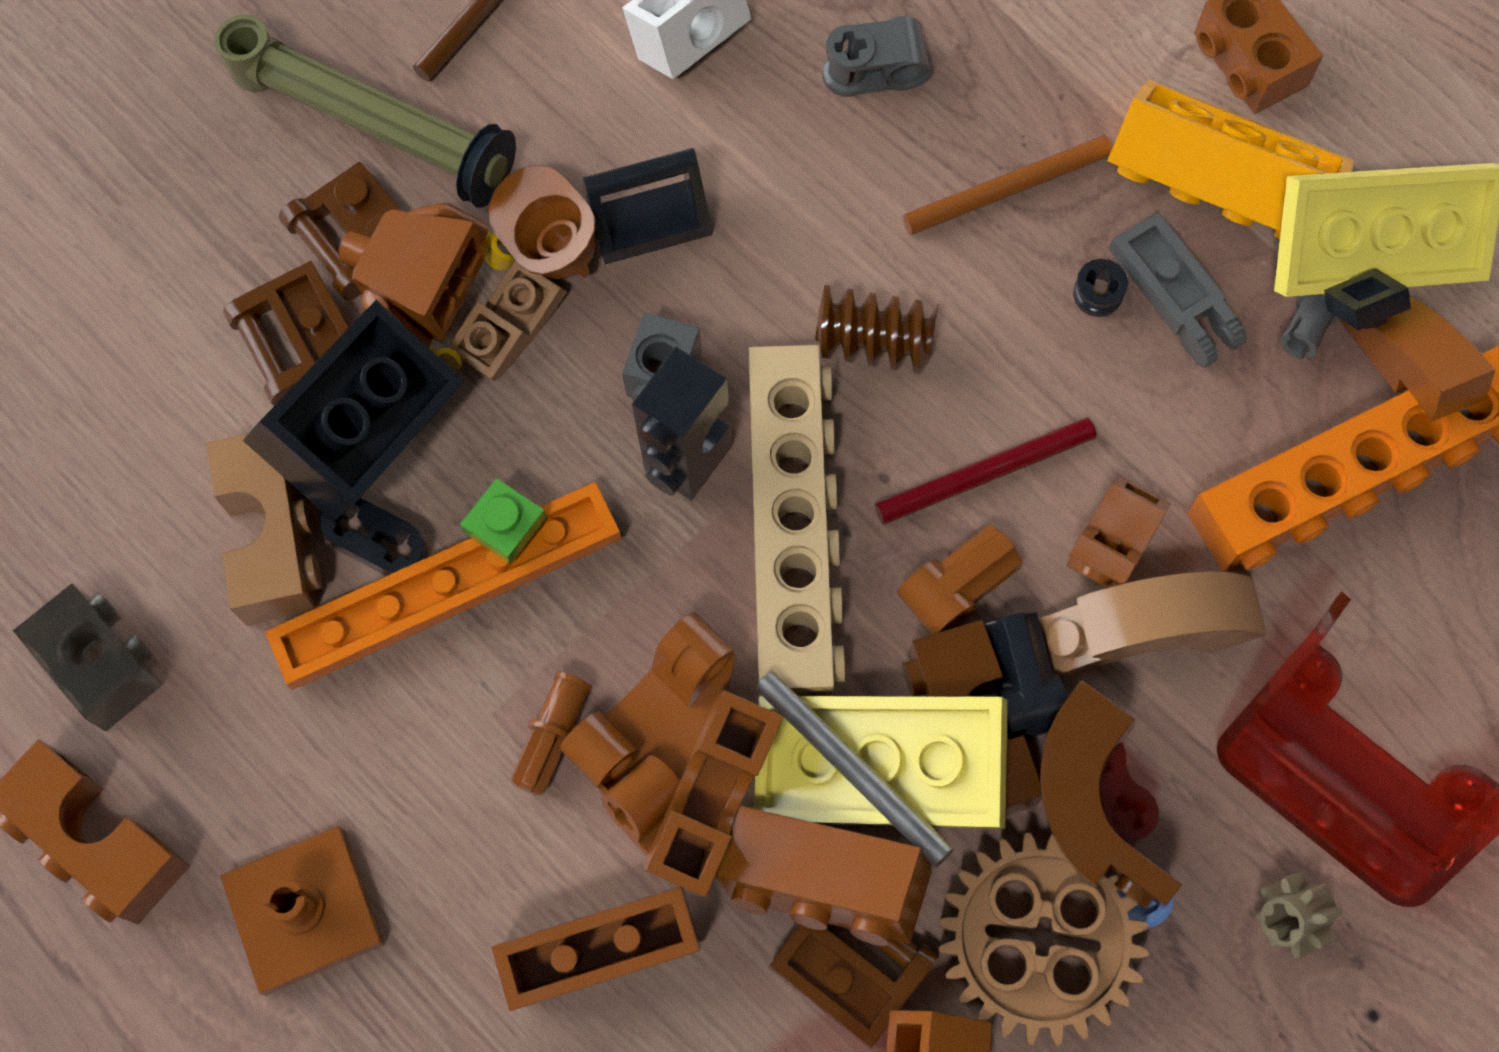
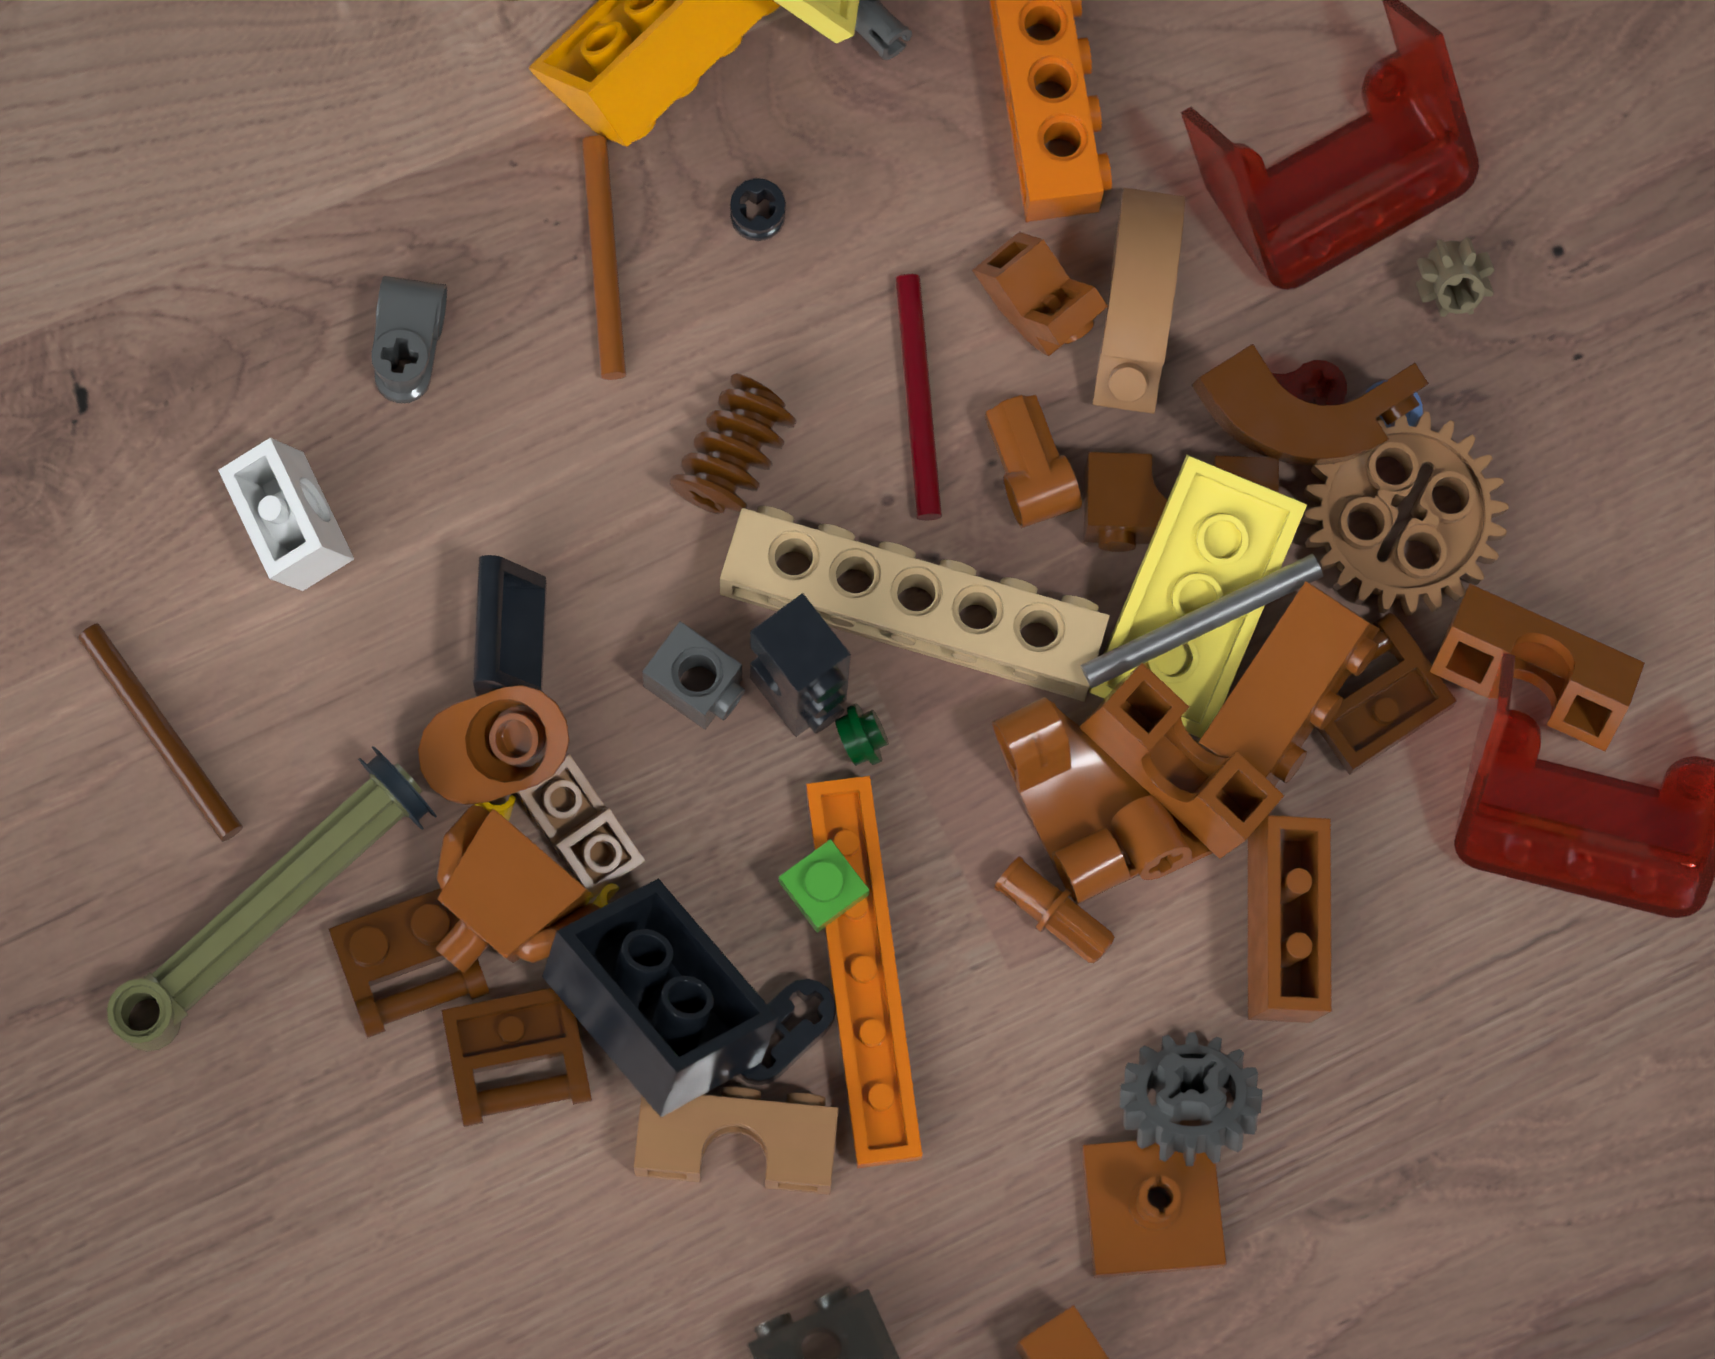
camera: 80 degrees left, 5 degrees up
black piece [985,612,1067,740] -> none
dark grey hinge [1109,213,1248,368] -> none
none -> dark green plate [835,703,889,766]
none -> dark grey gear [1120,1032,1262,1166]

